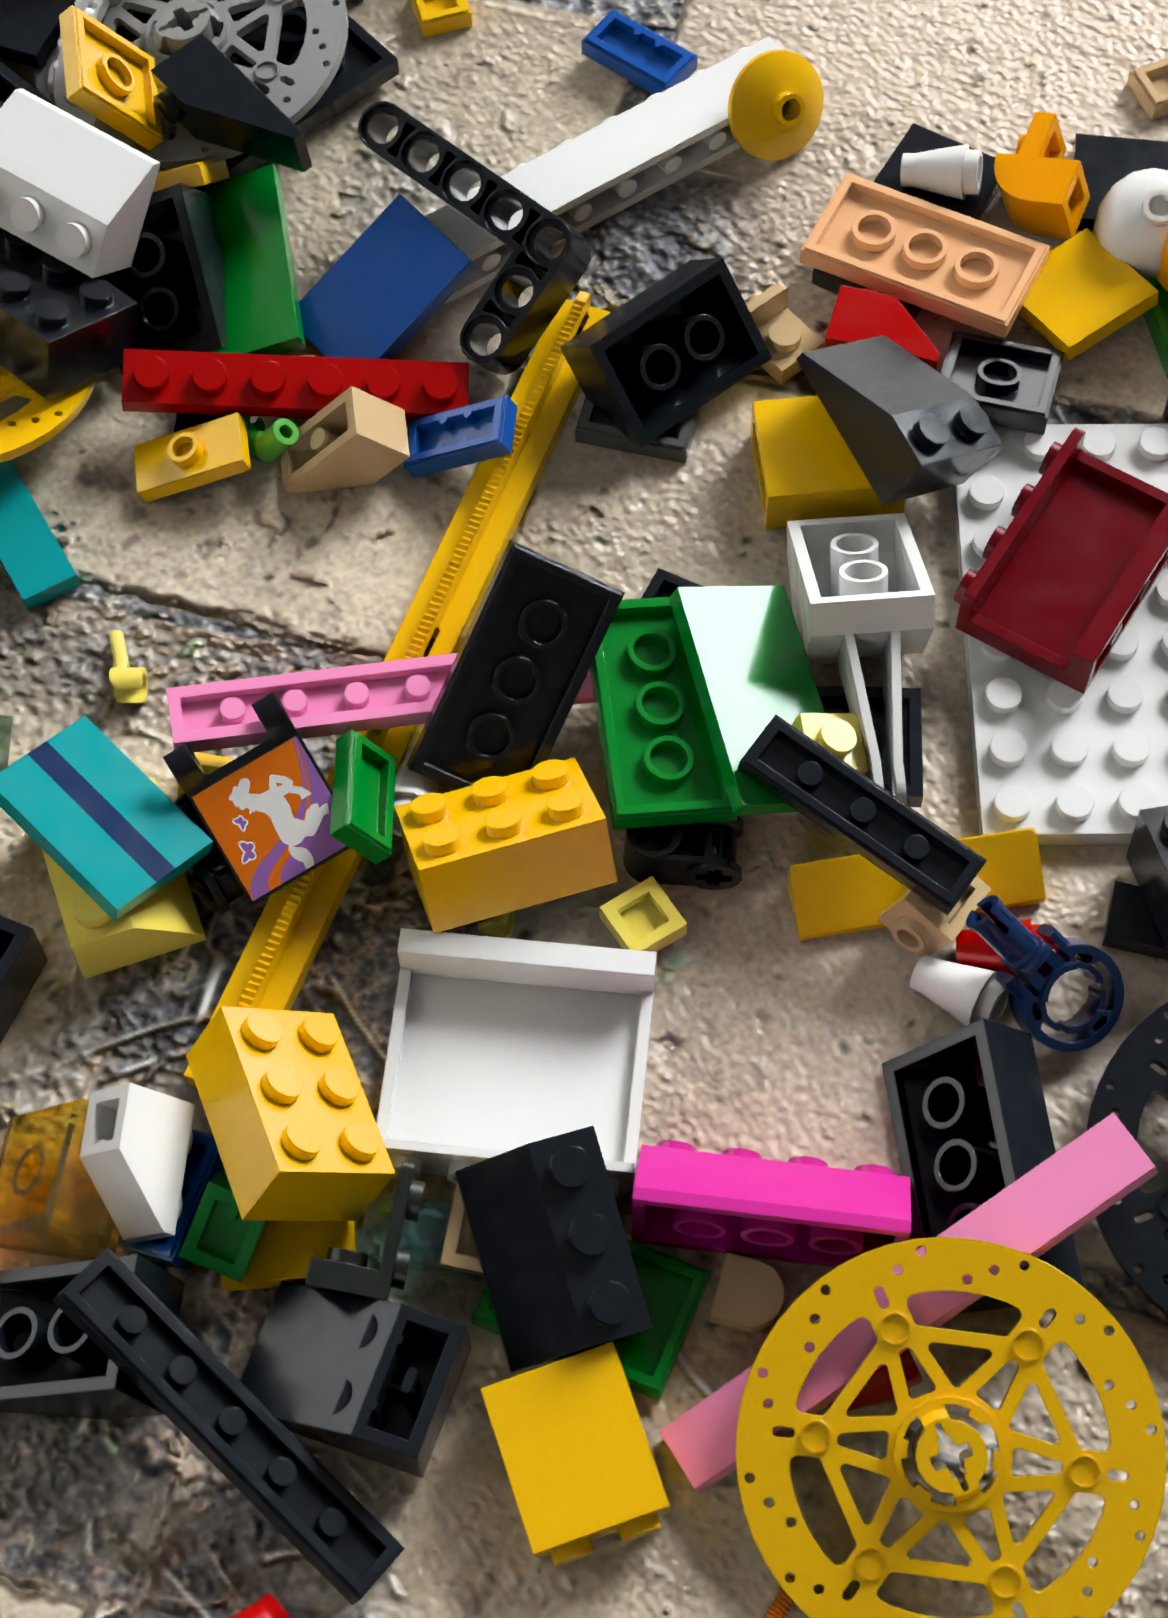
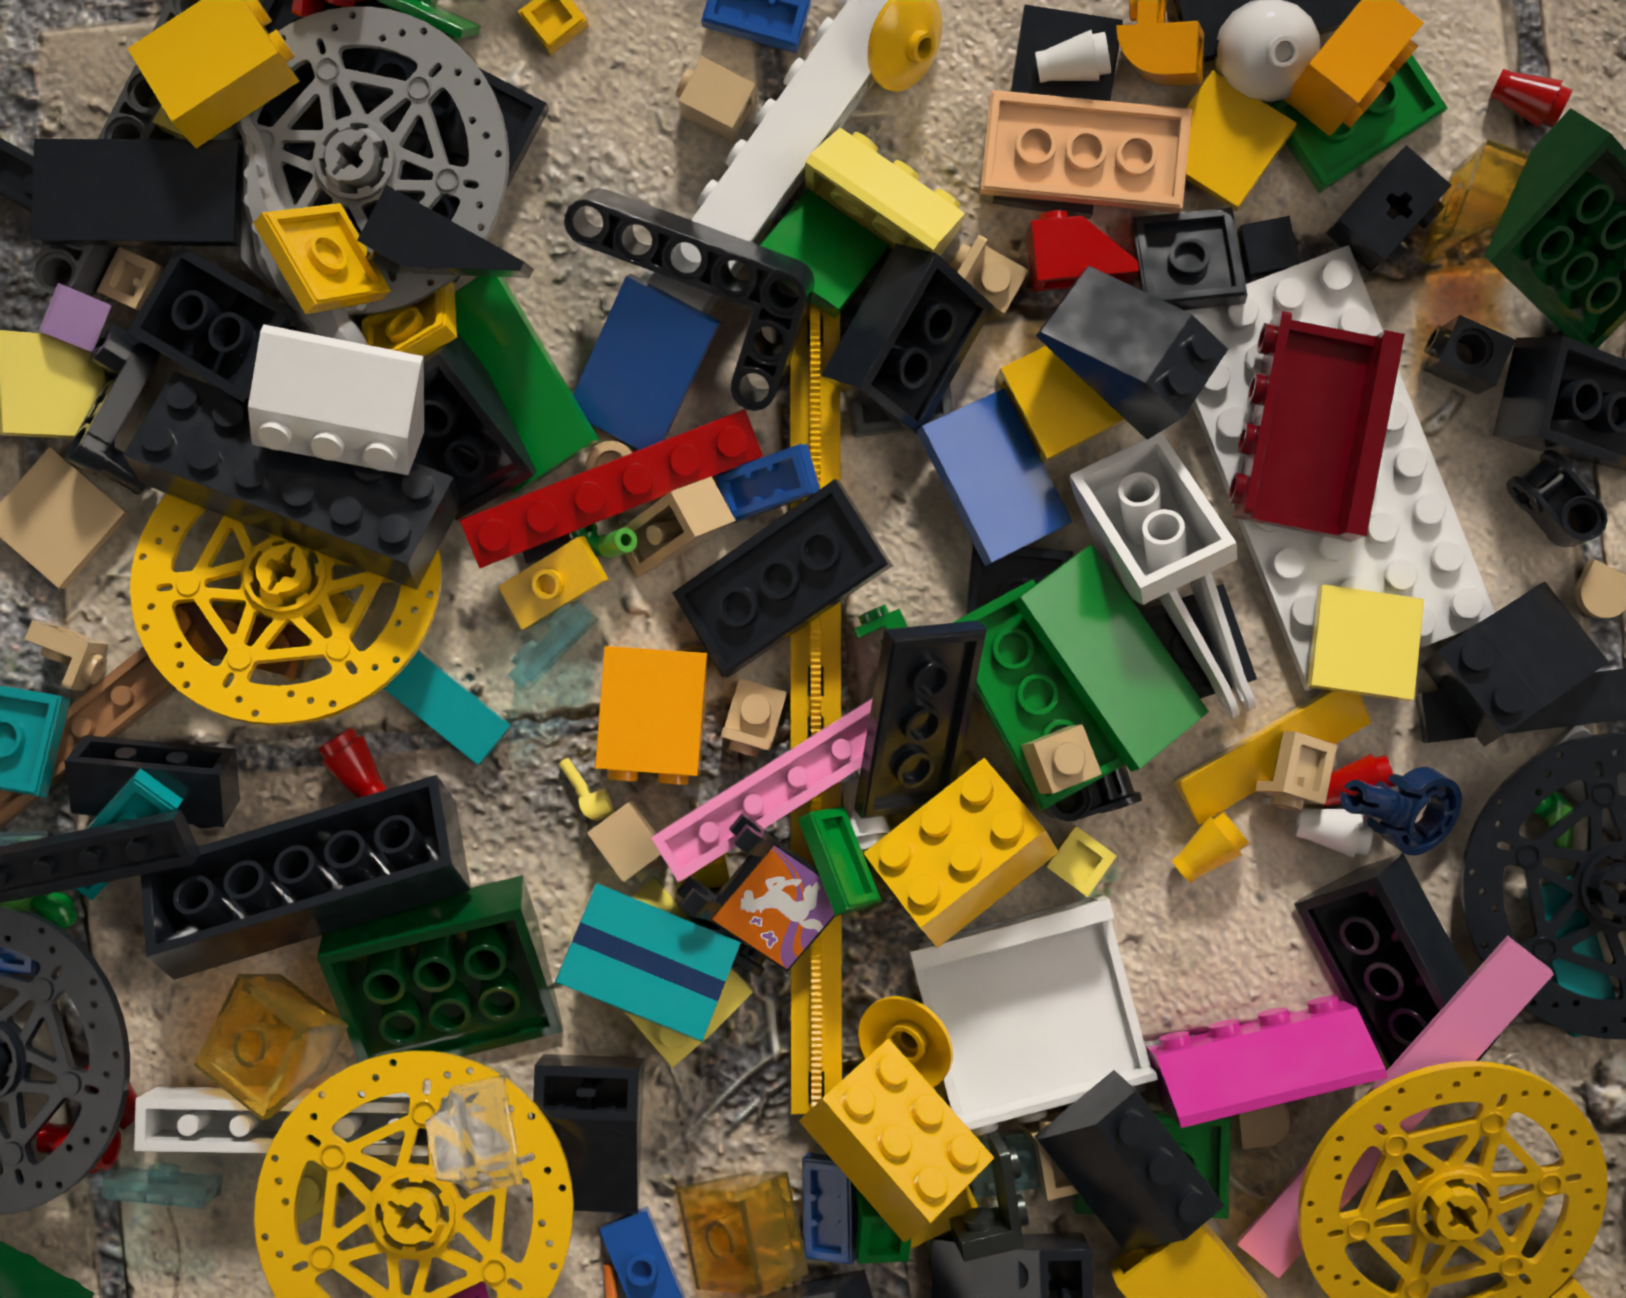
camera: 20 degrees left, 25 degrees up
white slope [79,1083,195,1243] -> none
black tile [737,714,987,916] -> none
light yellow plate [792,713,869,775] -> none
none -> clear light blue plate [507,602,599,690]
none -> tan brick [587,800,665,883]
none -> light orange brick [595,646,709,785]
none -> black tile [672,479,893,678]
none -> tan brick [676,56,757,144]
none -> tan bracket [720,678,787,757]
none -> green tile [760,189,890,319]
none -> light yellow slope [805,128,965,257]
none -> yellow dish [858,996,953,1088]
none -> tile [916,388,1073,566]
none -> tan brick [1021,724,1102,794]
none -> yellow cone [1171,811,1250,884]
none -> black tile [1237,215,1300,278]
none -> light yellow tile [1307,584,1424,702]

